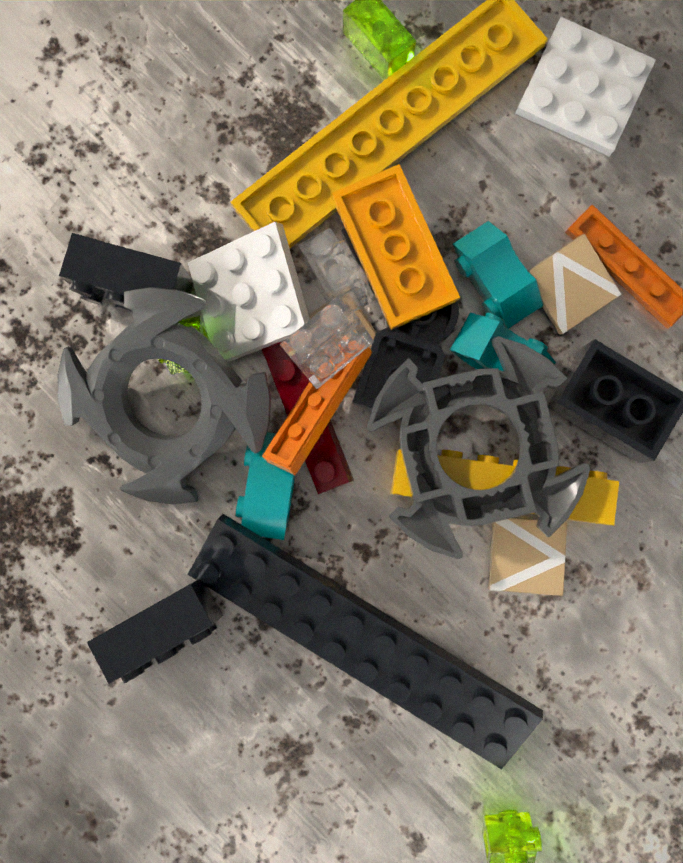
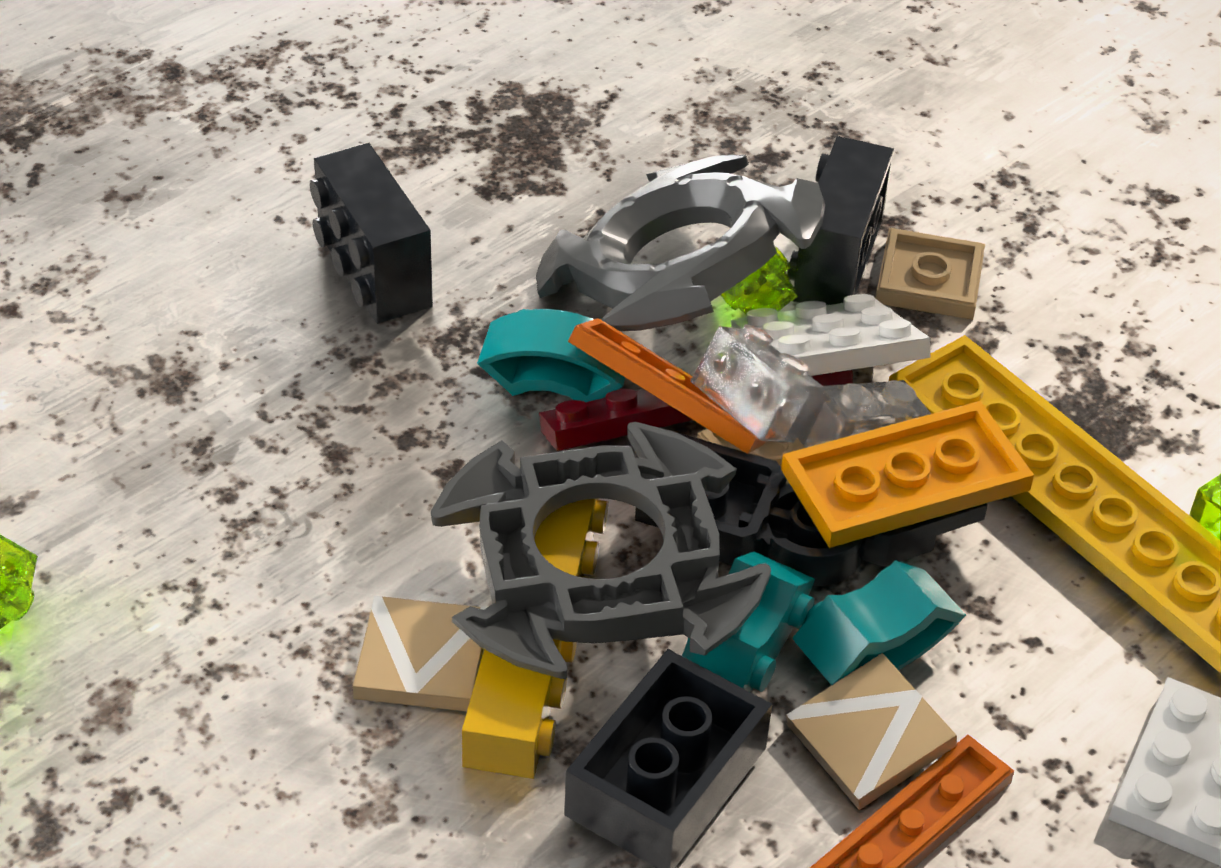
camera: 90 degrees right, 40 degrees down
black plate [187,513,543,770] -> none
none -> tan tile [875,228,985,320]

